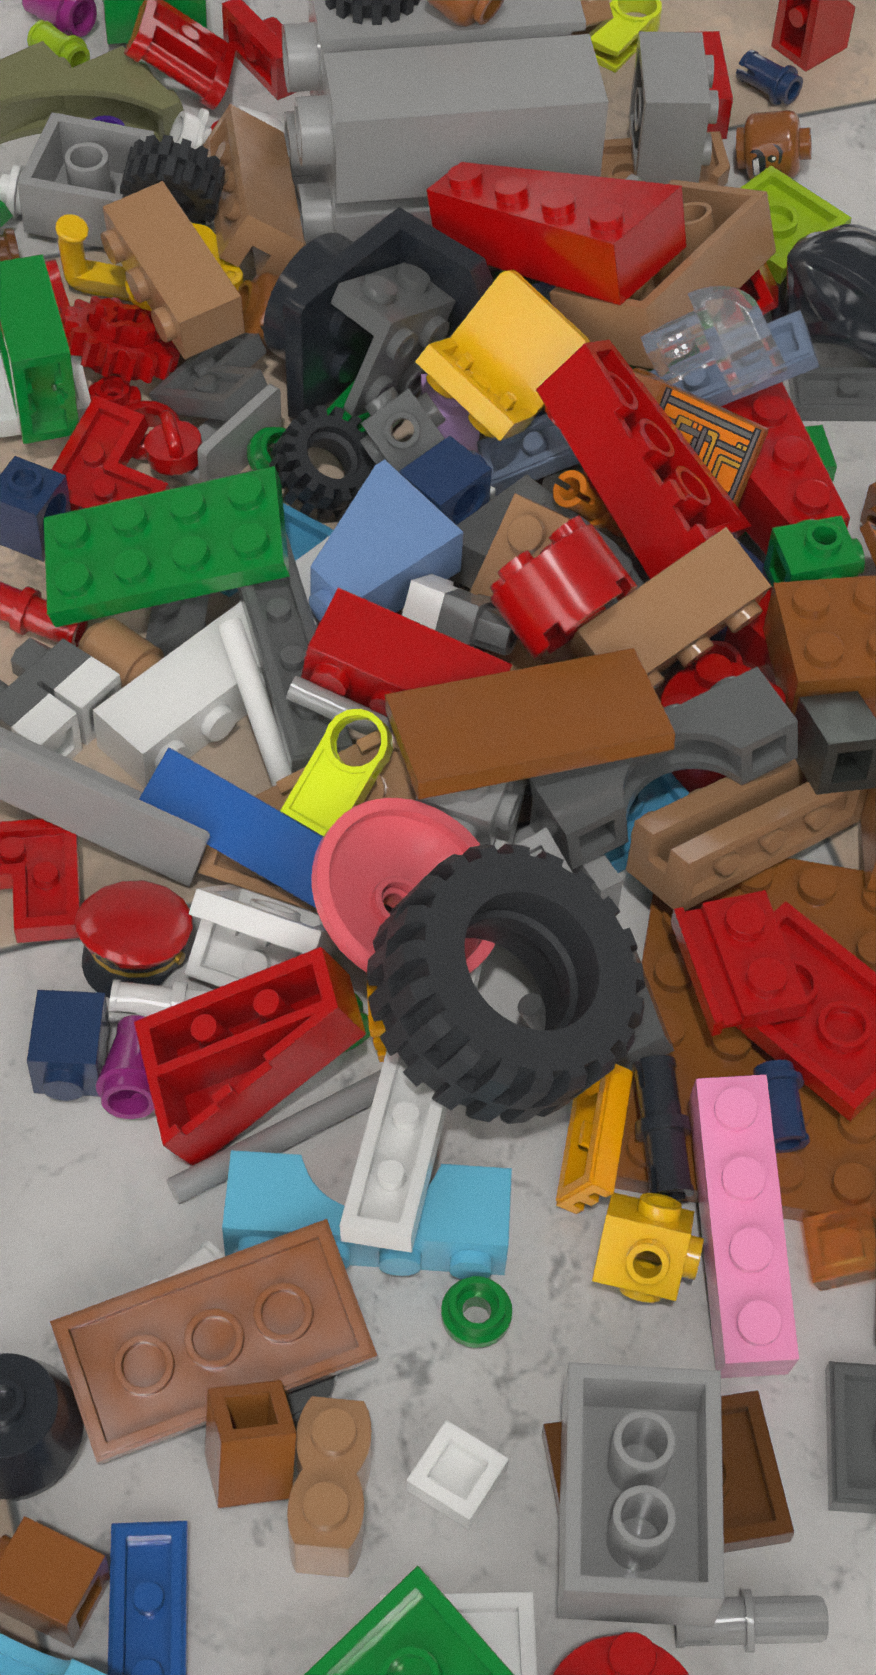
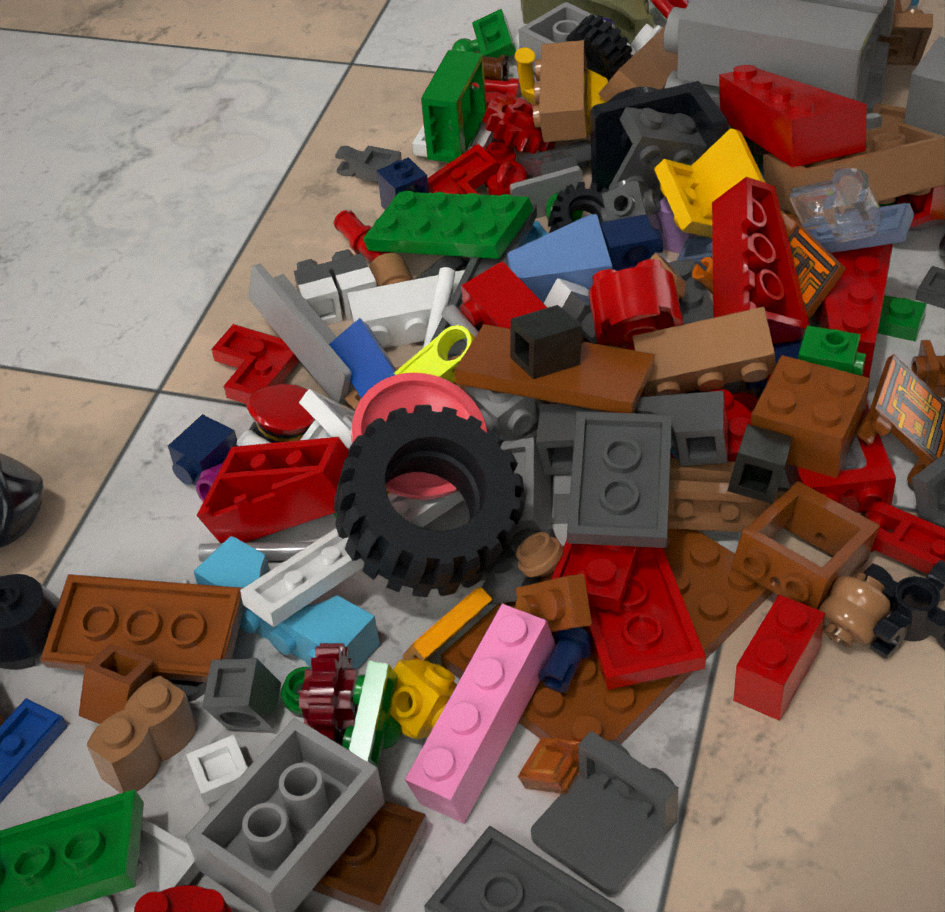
camera: 40 degrees right, 10 degrees down
black pin [632,1055,695,1201] -> none
none -> dark grey brick [202,658,281,730]
none -> dark red gear [299,643,359,746]
none -> plate [342,661,402,768]
none -> pearl dark grey brick [510,305,584,379]
none -> dark orange plate [515,574,592,632]
none -> medium nougat plate [516,532,563,577]
none -> dark grey plate [567,411,672,548]

